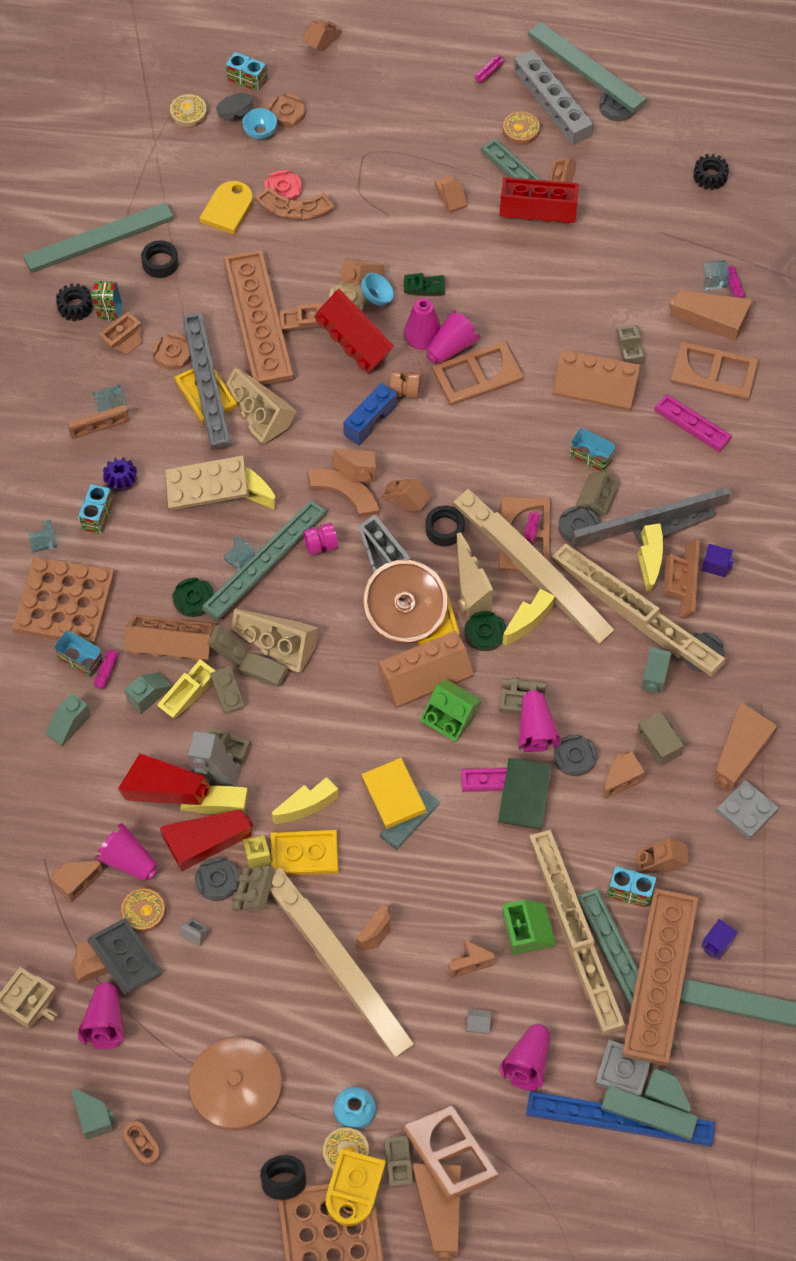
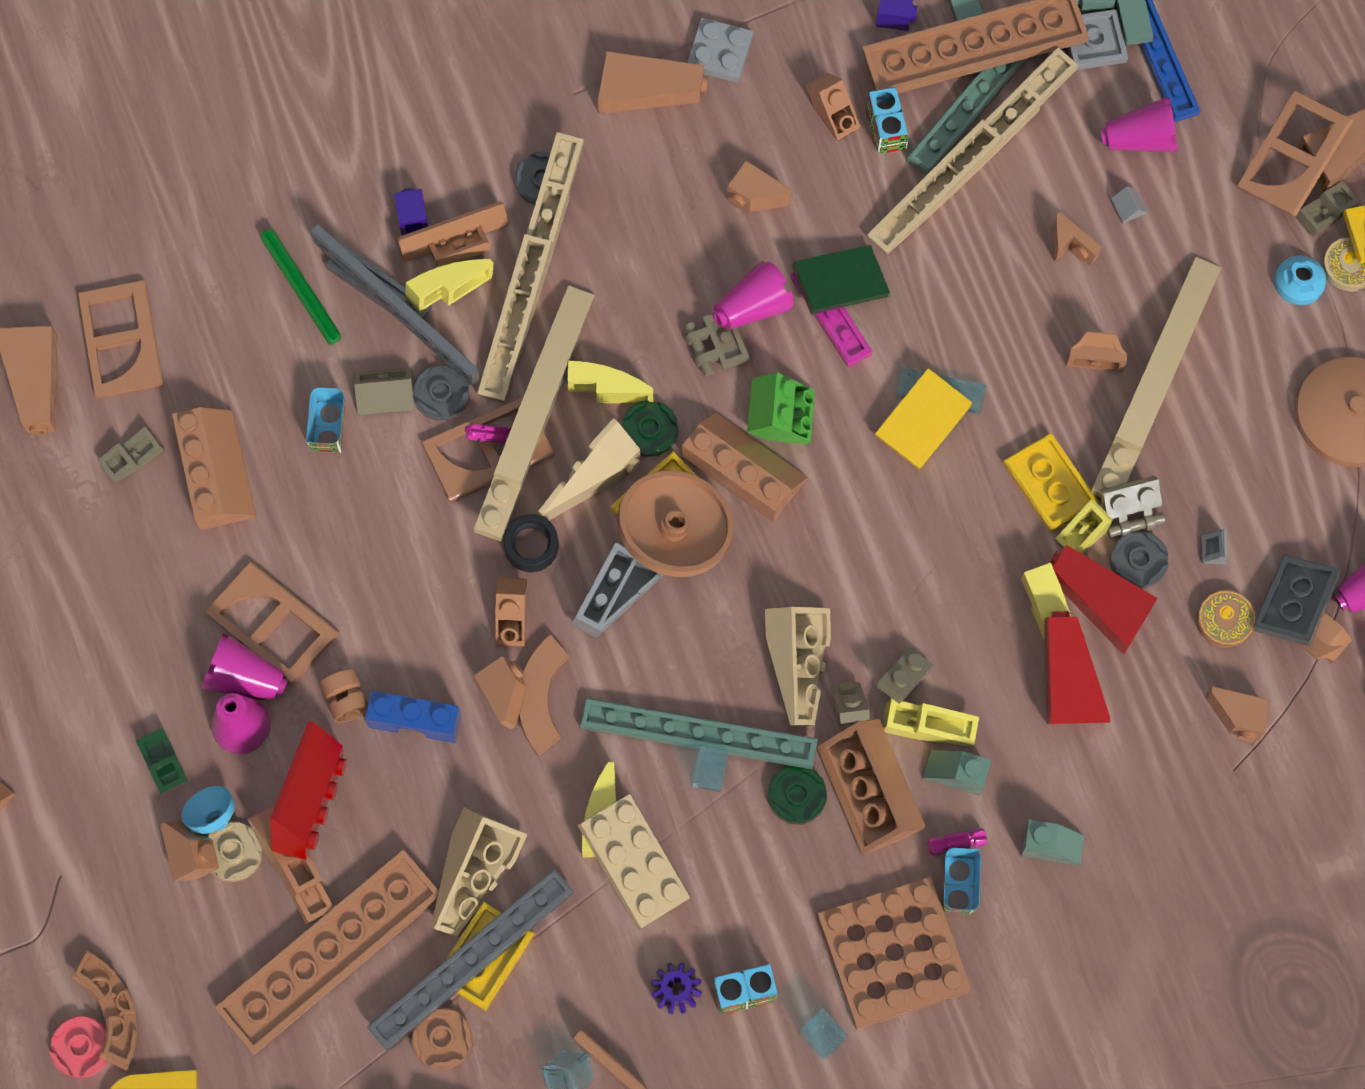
camera: 120 degrees left, 10 degrees up
dark pink cone [95,823,158,882] -> none
light grey wedge [188,731,241,787] -> none
dark tan slope [207,727,252,763] -> none
dark tan slope [238,652,288,687] -> none
light yellow slope [272,777,339,824] -> none
dark pink wheel [303,523,339,556] -> none
bright green slope [501,900,556,955] -> none
dark grey tile [553,734,597,777] -> none
dark tan brick [637,712,684,766] -> none
sand green slope [641,647,671,694] -> none
dark pink tile [654,394,732,453] -> none
none -> green axle [260,228,341,345]

